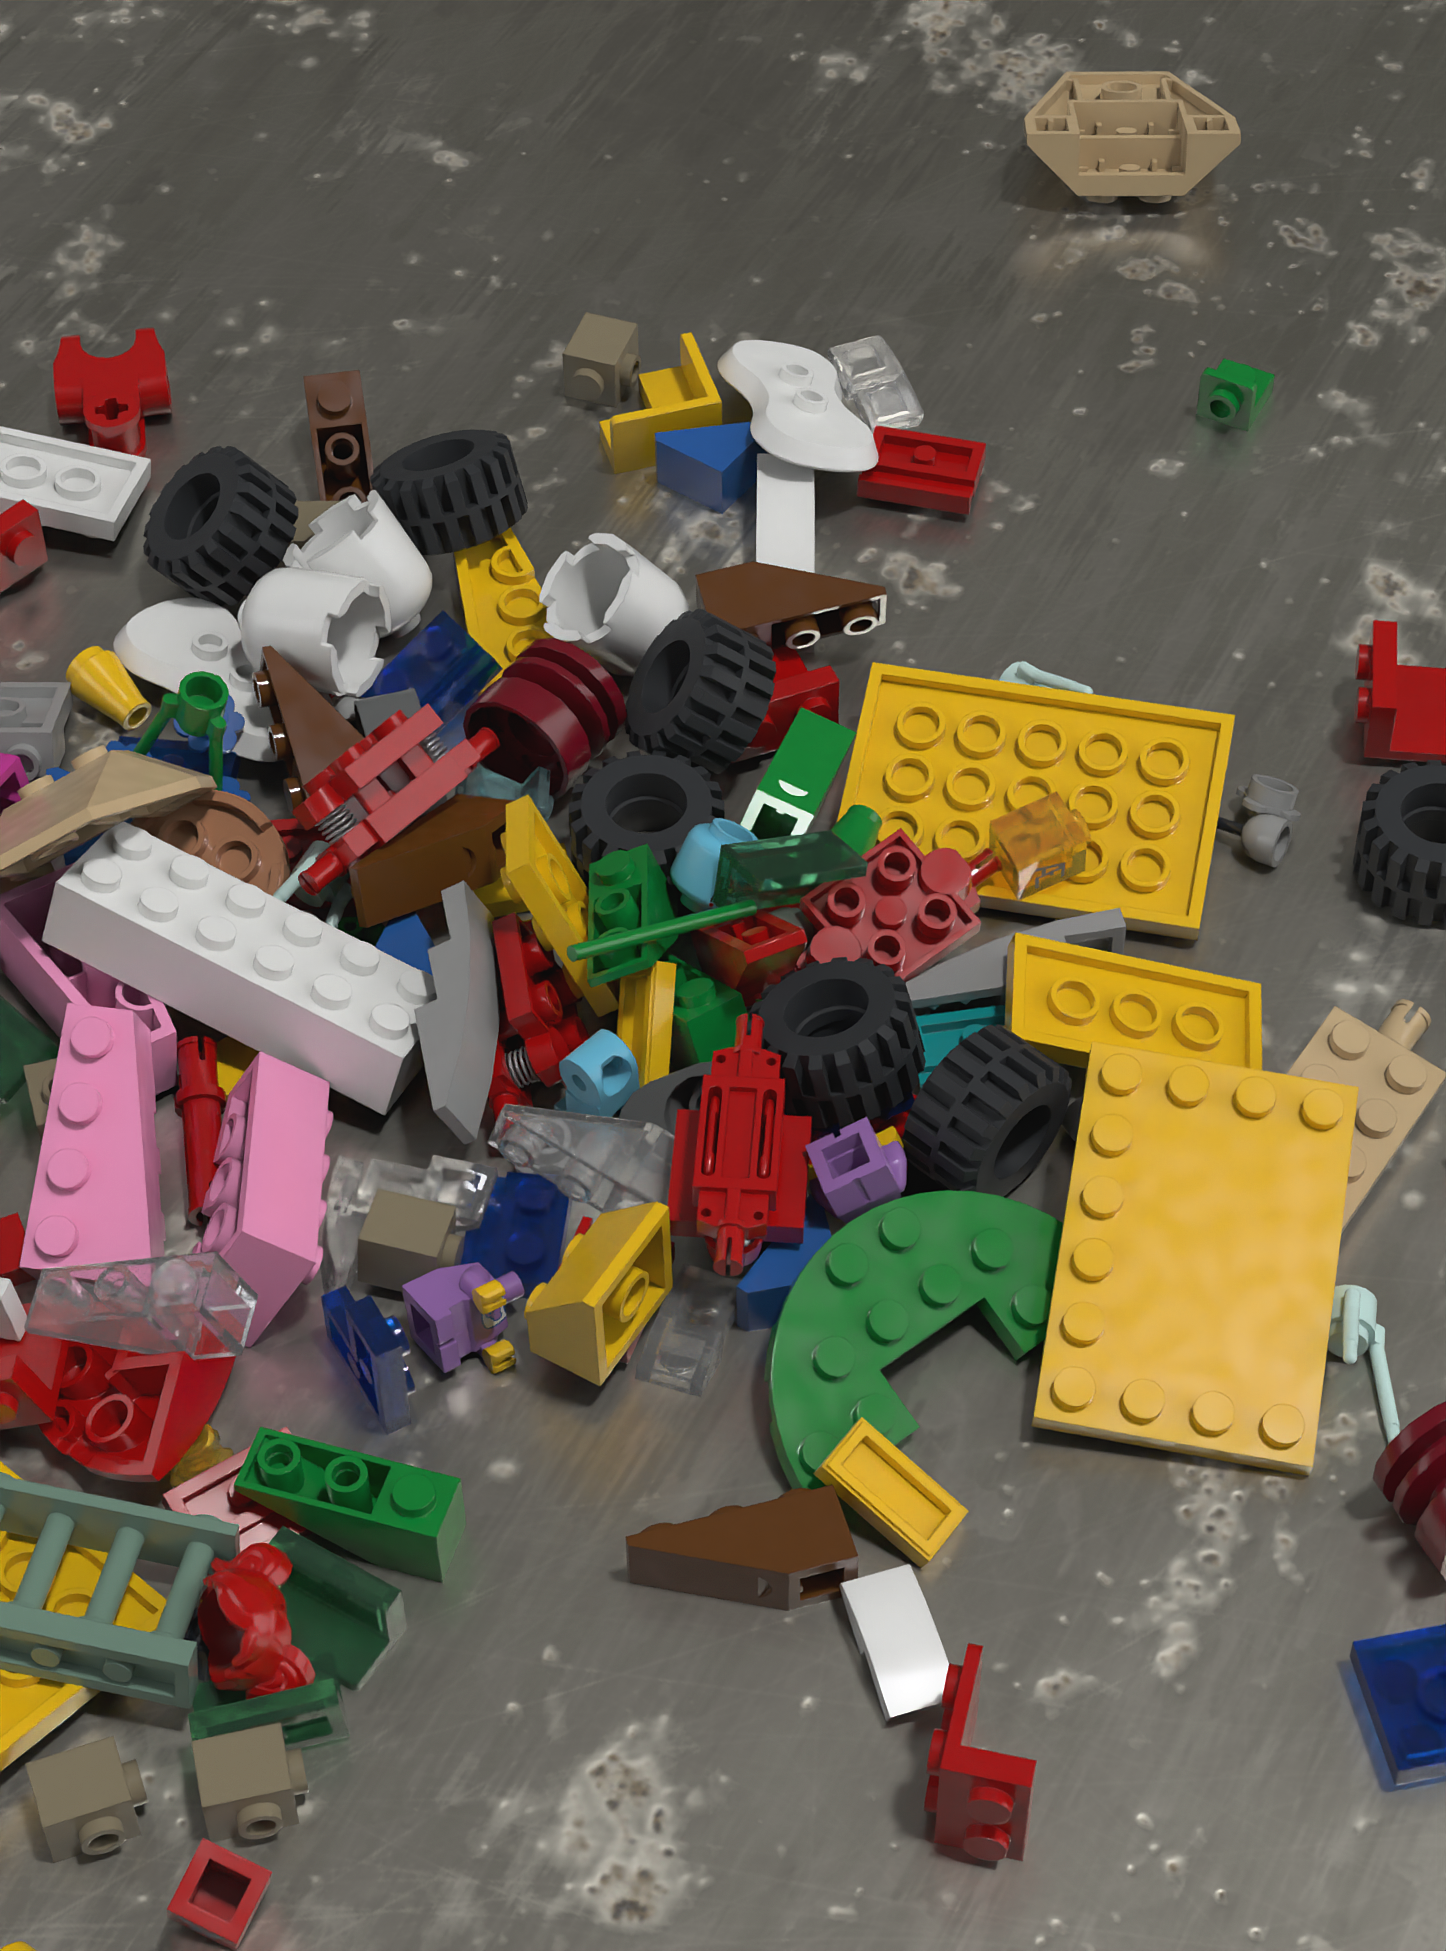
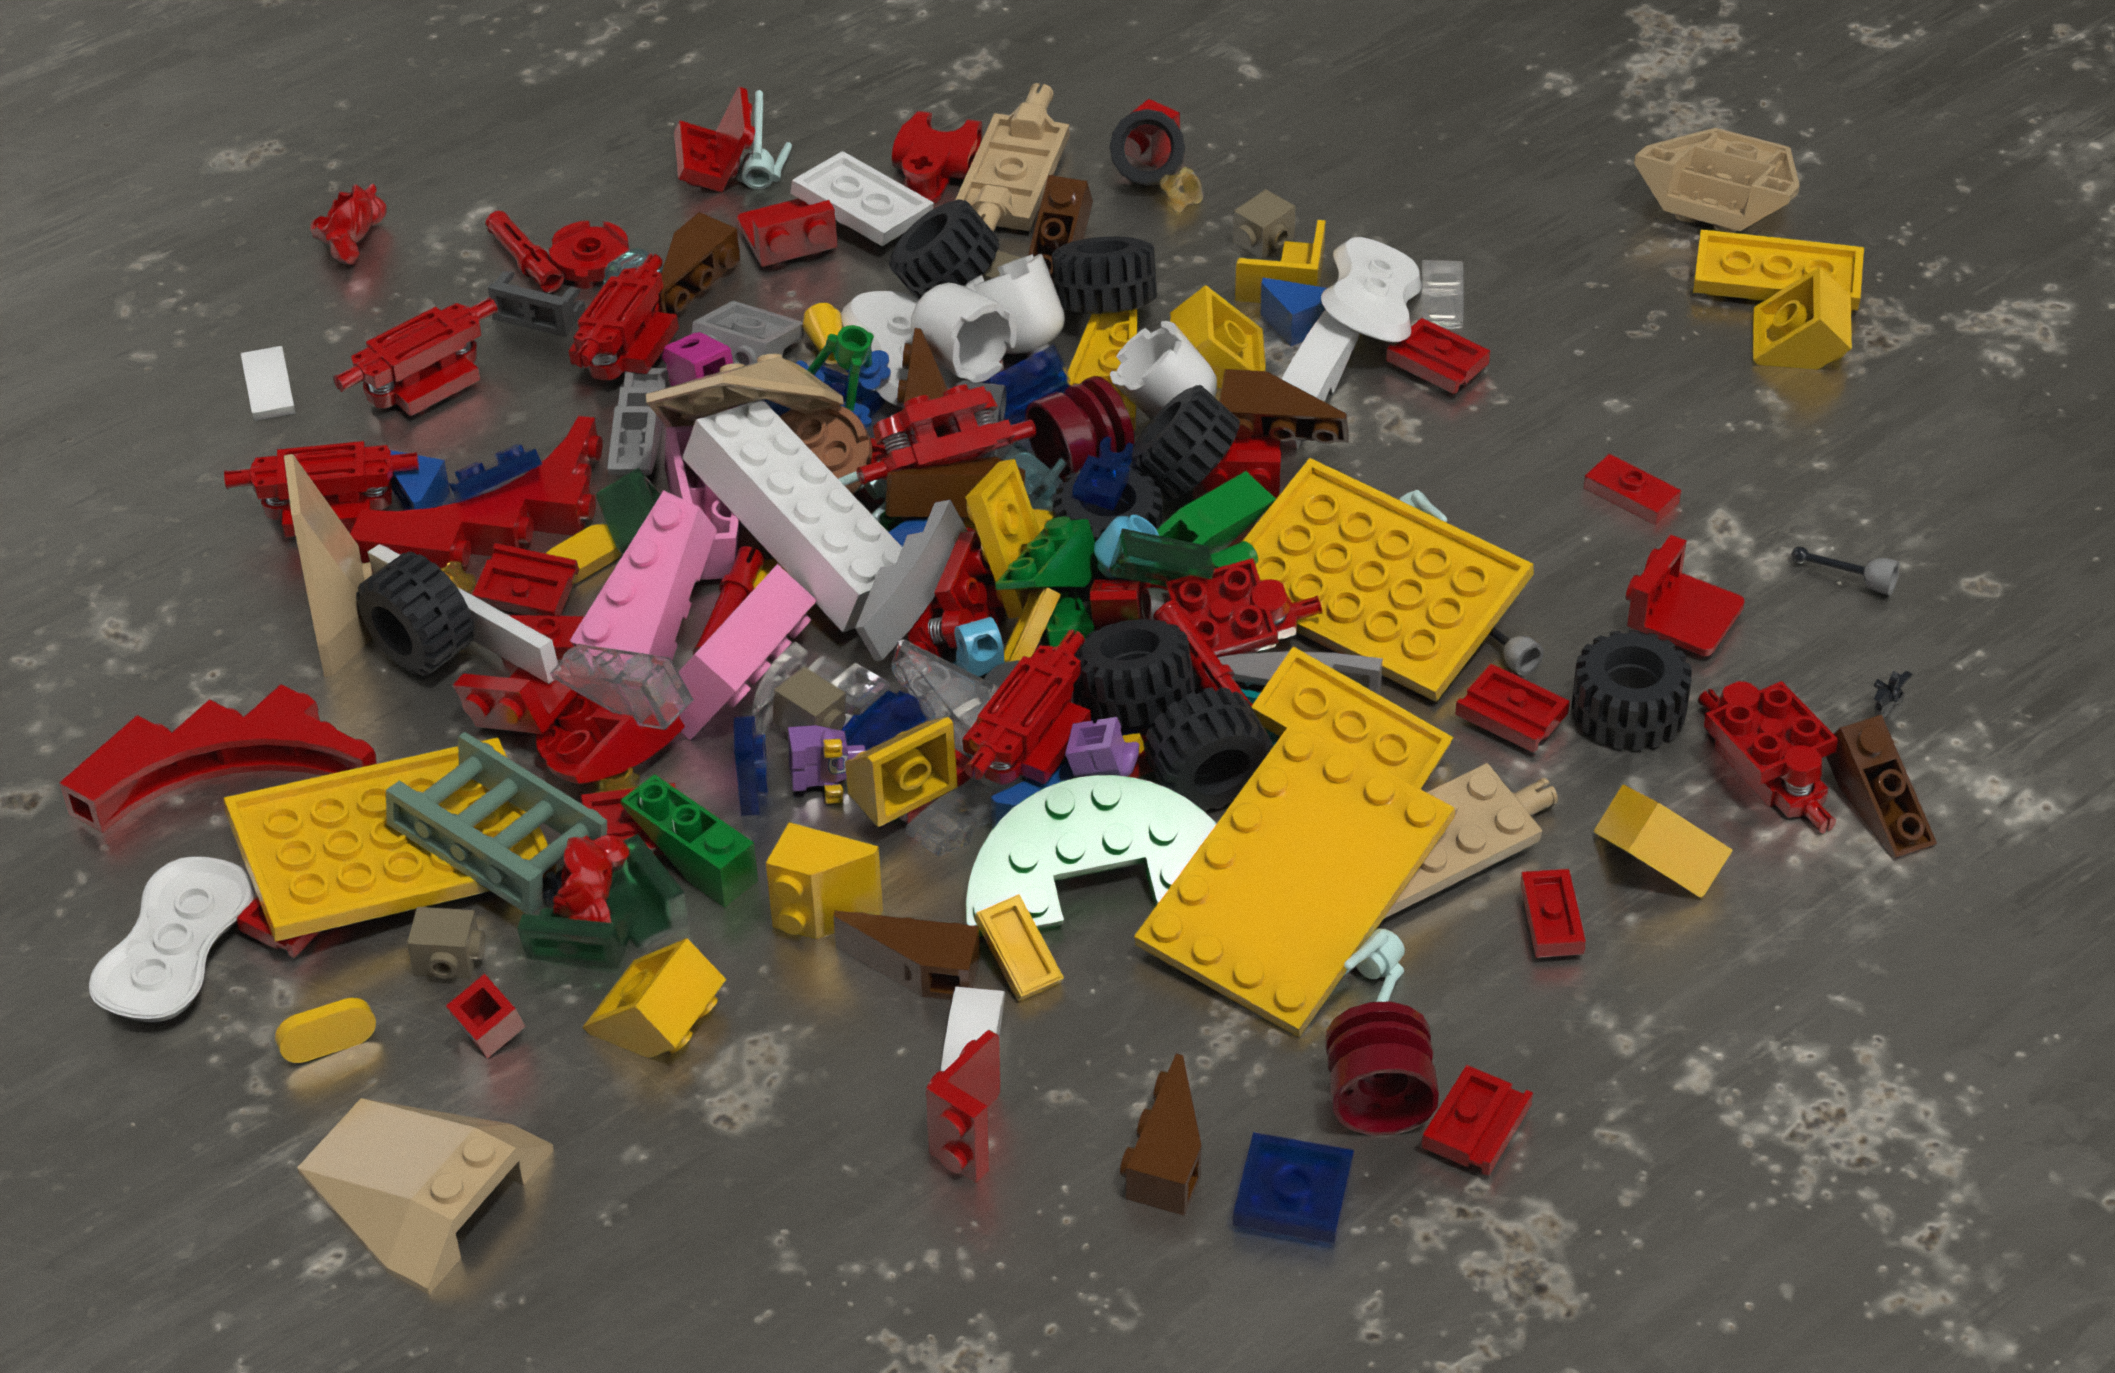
camera: 25 degrees right, 5 degrees down
dark tan brick [191,1722,309,1842] -> none
green axle [567,899,757,962] -> none
clear yellow brick [989,791,1091,901] -> none
green bracket [1196,358,1275,432] -> none
light grey plate [1236,774,1301,822] -> none
none -> yellow slope [582,938,726,1058]
none -> yellow slope [766,822,883,940]
none -> tan plate [955,83,1070,232]
none -> clear blue plate [1072,436,1133,510]
none -> black tyre [1109,109,1185,186]
none -> reddish brown slope [1120,1053,1202,1216]
none -> red brick [1124,99,1180,167]
none -> red pin [1153,600,1253,706]
none -> clear yellow plate [1160,167,1203,212]
none -> yellow slope [1170,285,1266,388]
none -> red plate [1455,664,1570,753]
none -> red plate [1583,454,1681,525]
none -> yellow plate [1693,229,1864,311]
none -> yellow slope [1753,267,1852,370]

